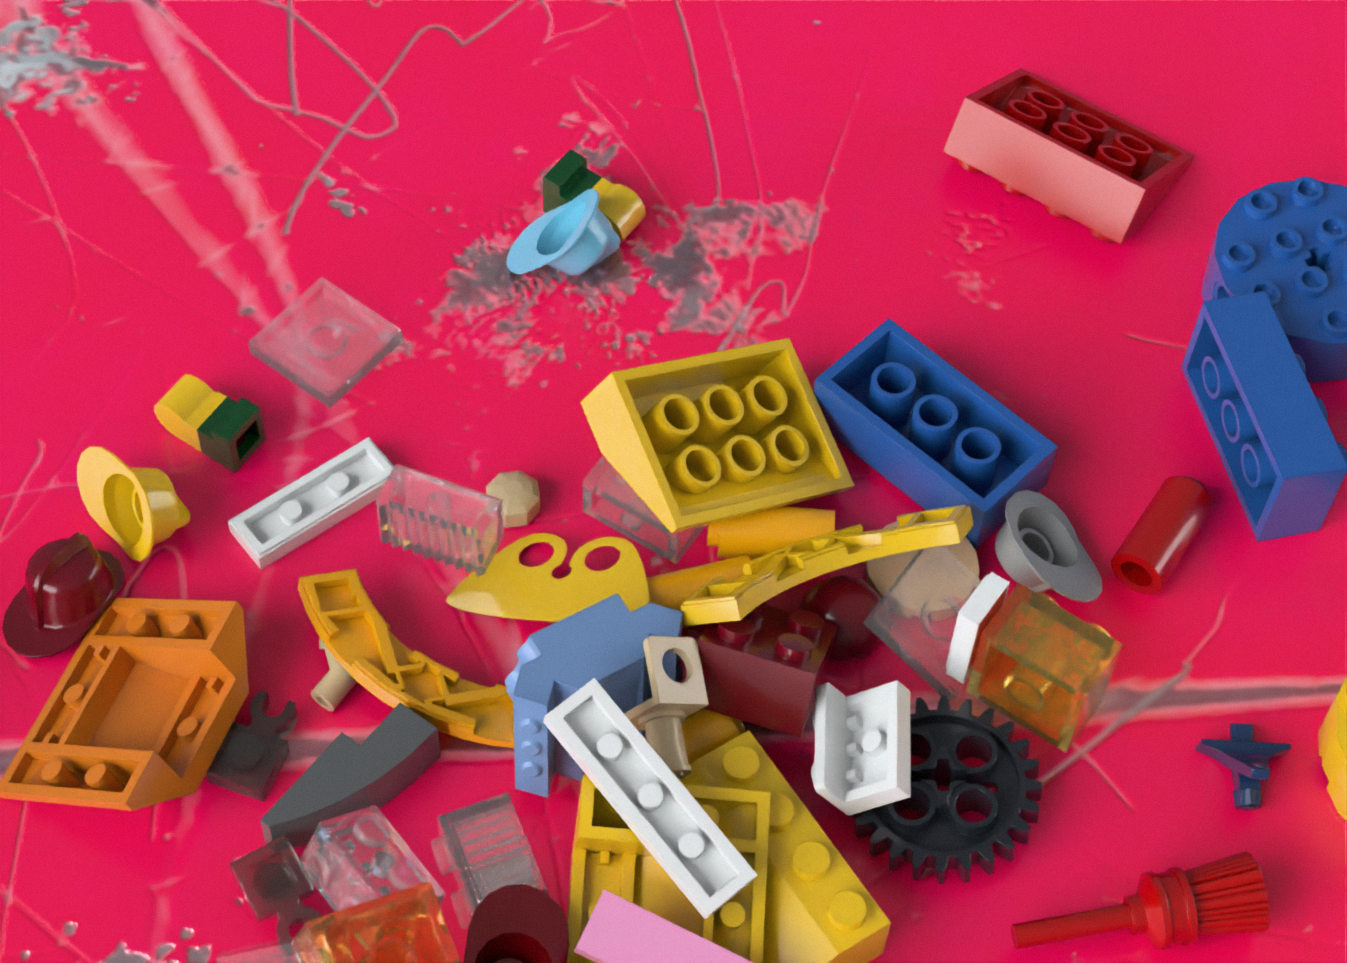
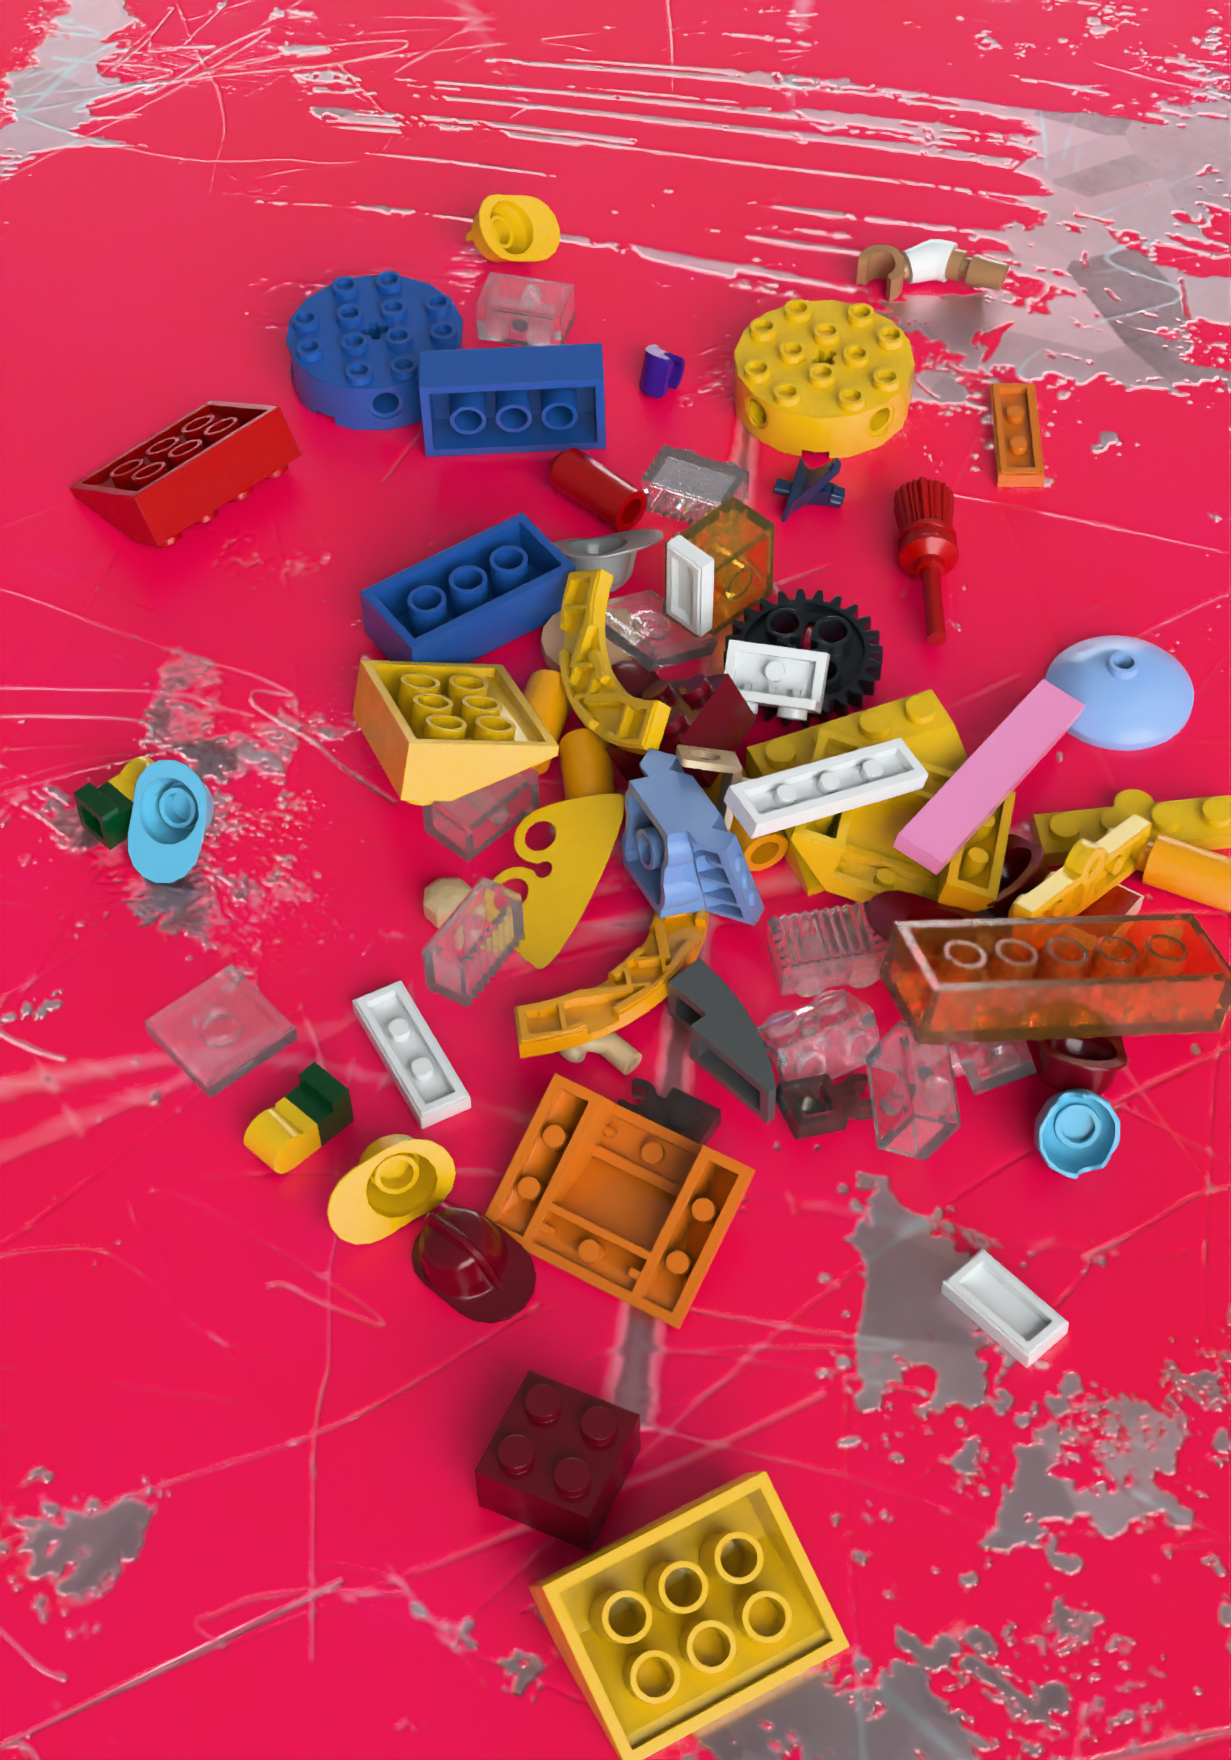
camera: 75 degrees left, 5 degrees down
none -> clear brick [641,445,749,535]

